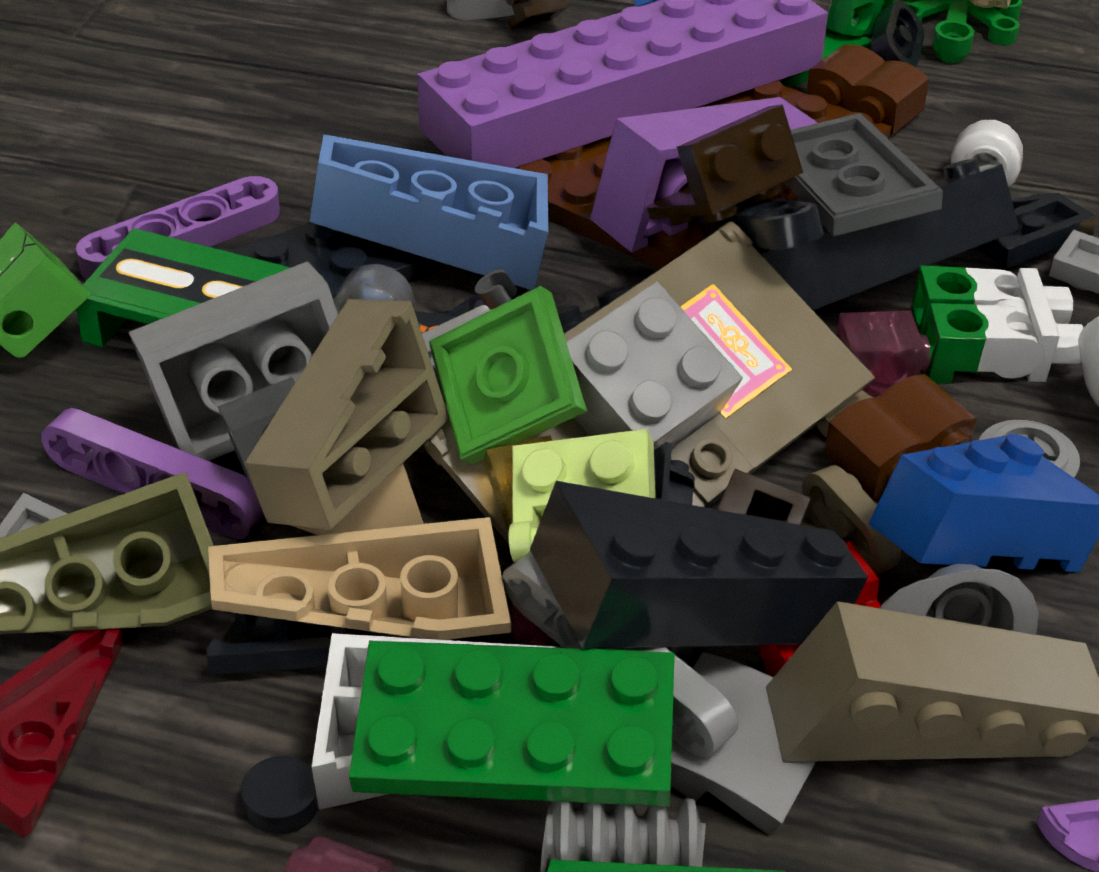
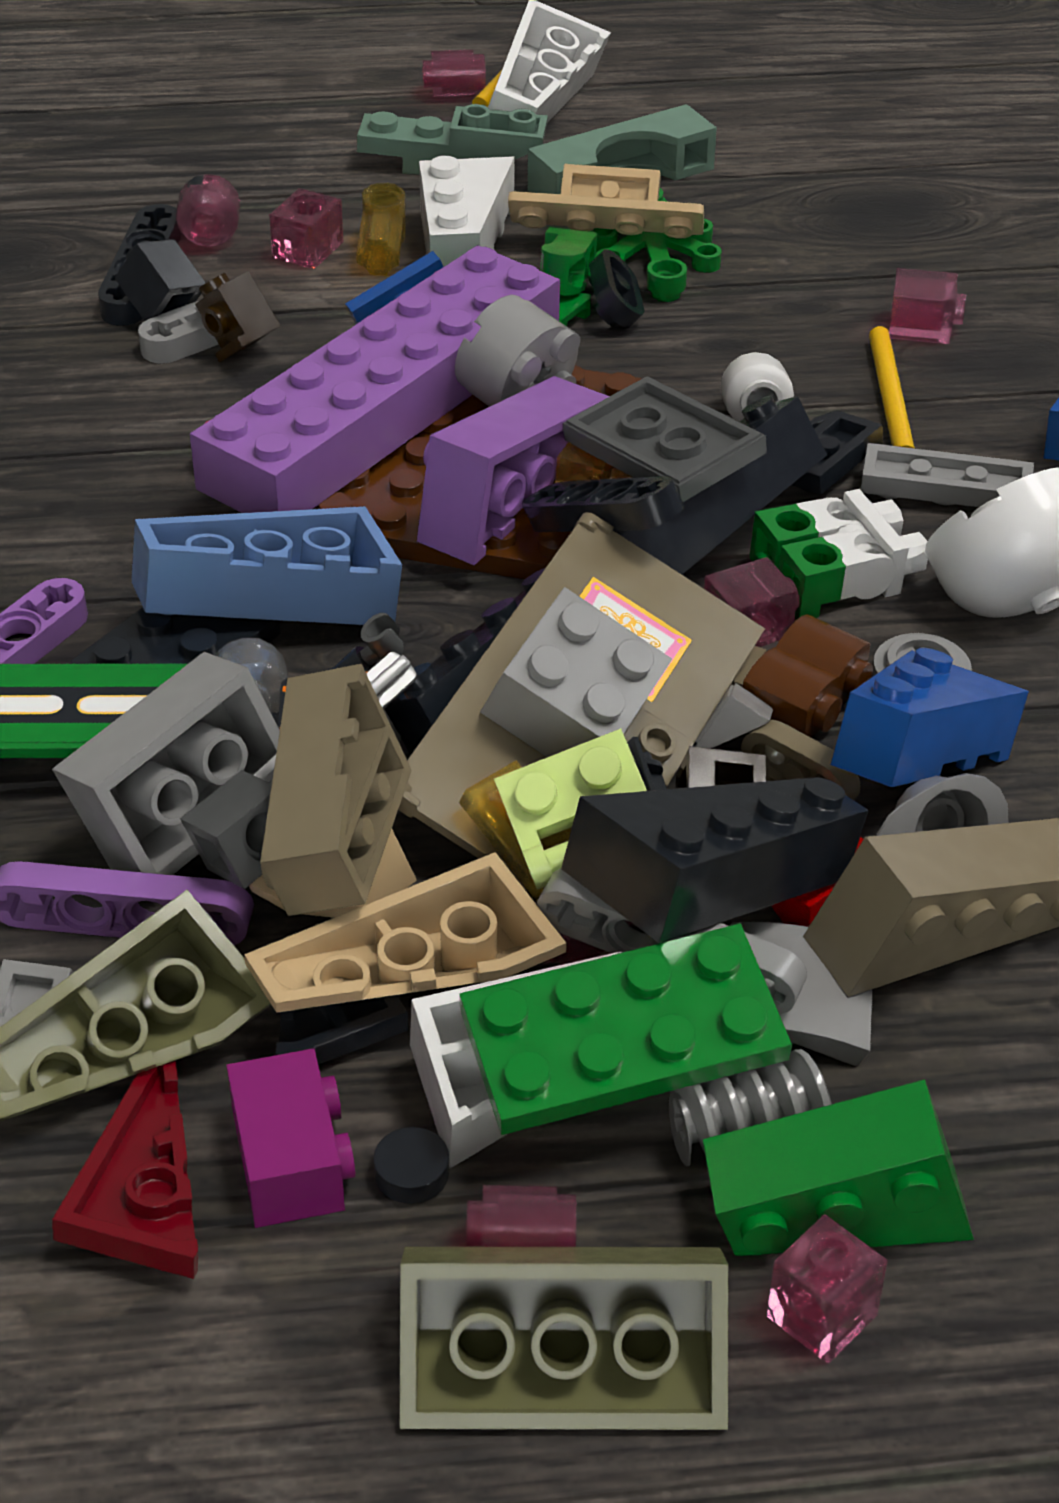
camera: 20 degrees left, 0 degrees up
bright green tile [429,286,587,465] -> none
dark brown bracket [646,104,803,225] -> none
reddish brown brick [807,44,929,135] -> none
none -> magenta brick [226,1048,355,1228]
none -> light grey brick [455,295,581,407]
none -> light grey slope [695,683,773,749]

